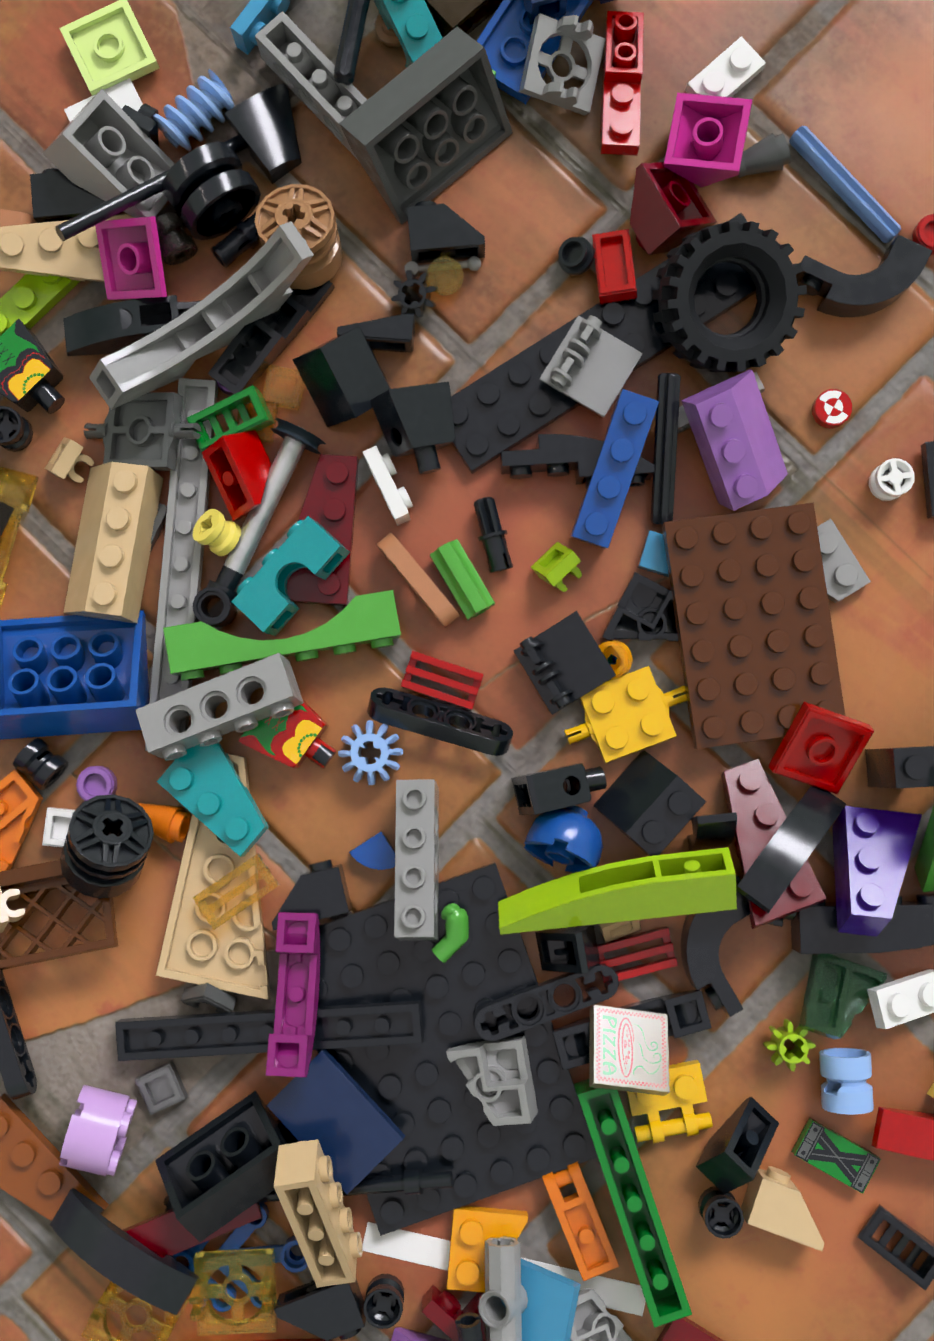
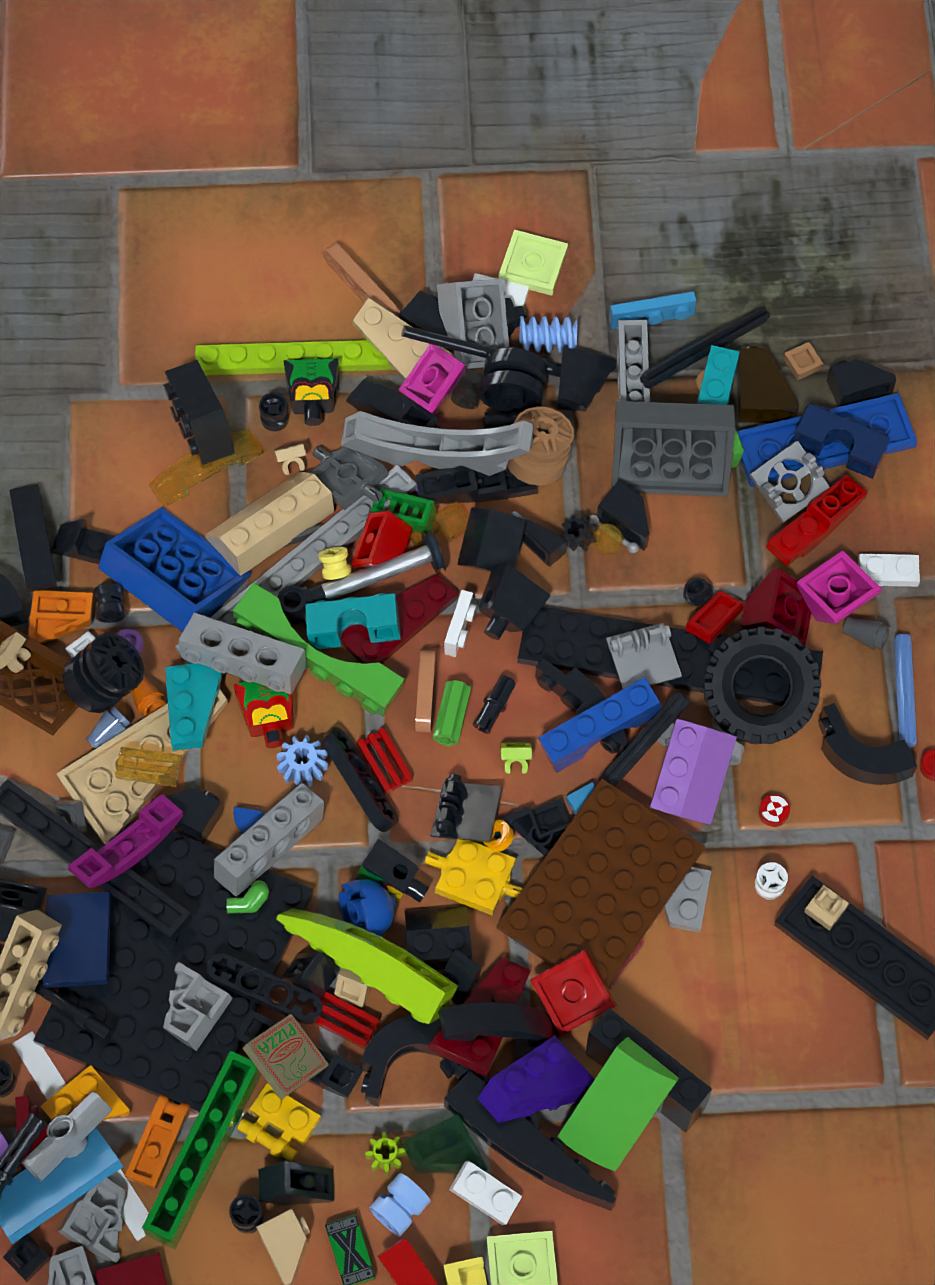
camera: 40 degrees right, 20 degrees down
none -> sand blue cone [86,706,131,749]

